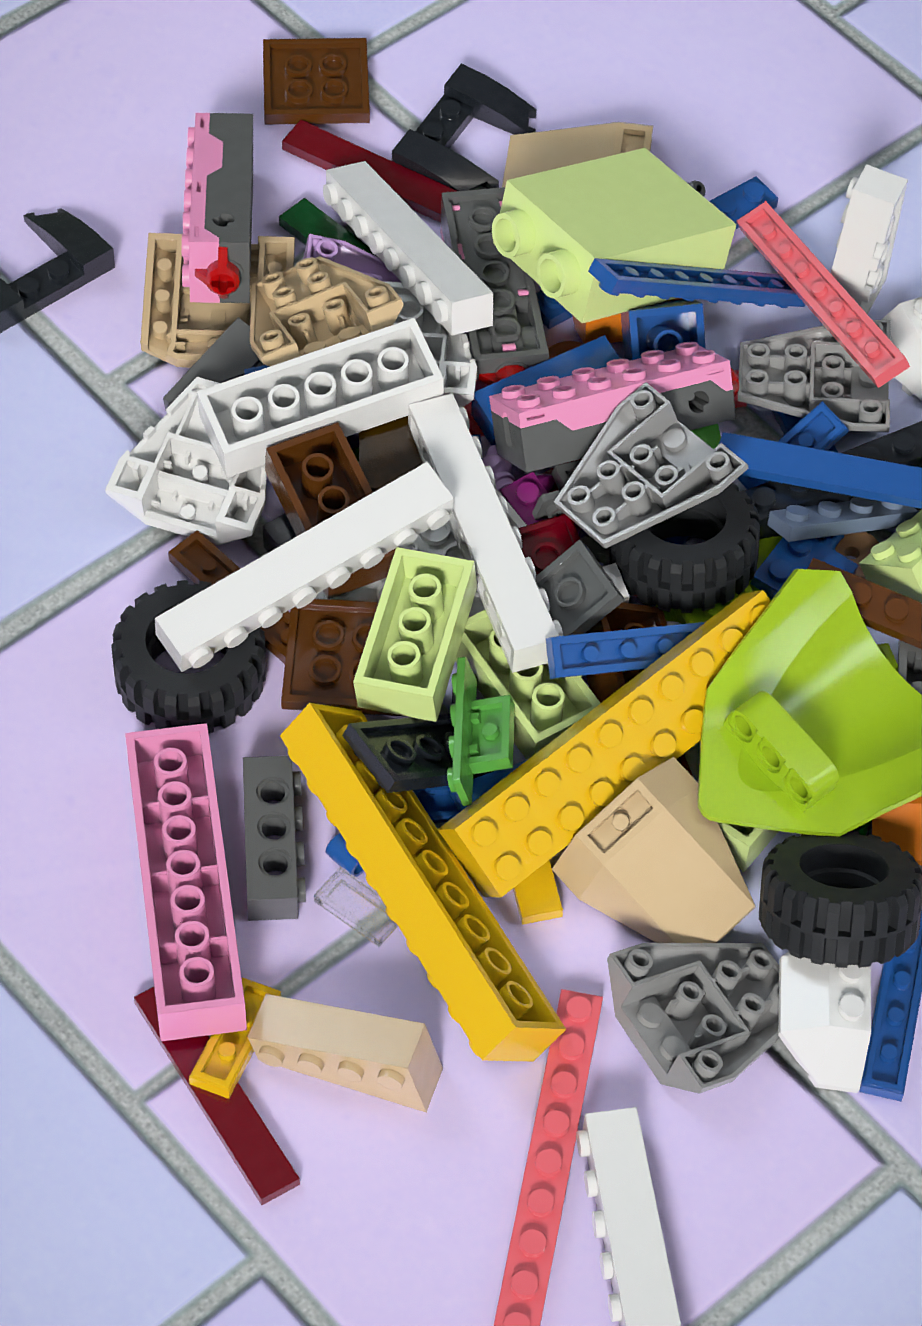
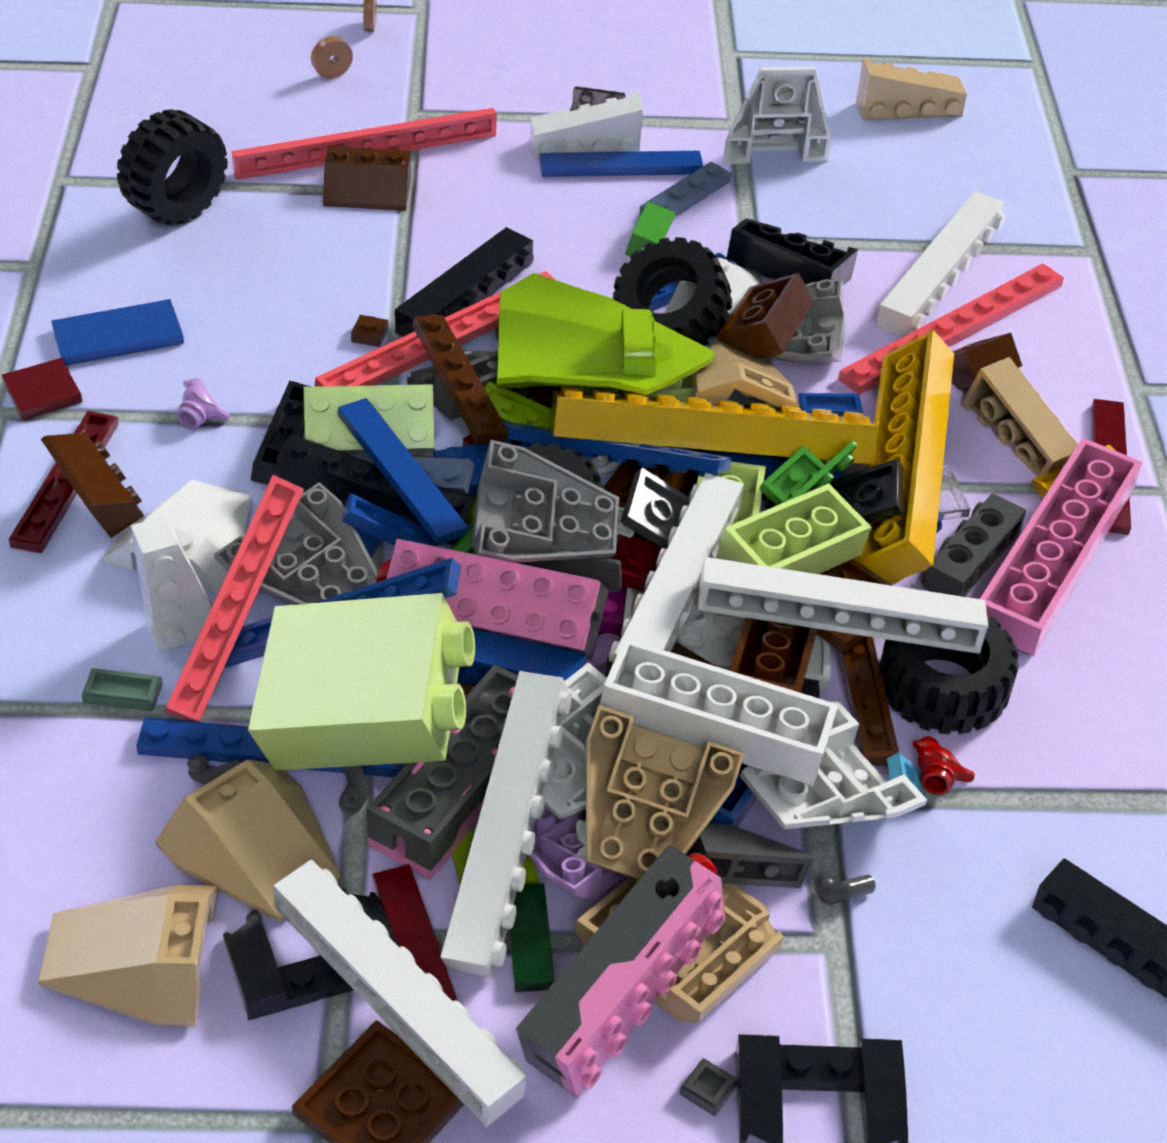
camera: 140 degrees left, 10 degrees down
none -> tan wedge [38,884,218,1026]
none -> sand green tile [81,668,163,711]
none -> white brick [273,859,527,1127]
none -> dark grey tile [680,1058,738,1117]
none -> reddish brown slope [716,273,814,359]
none -> black wedge [726,218,859,286]
none -> blue tile [798,393,863,417]
none -> dark grey arm [816,874,876,905]
none -> medium azure plate [887,752,925,797]
none -> red animal [912,736,975,795]
none -> reddish brown slope [951,332,1023,390]

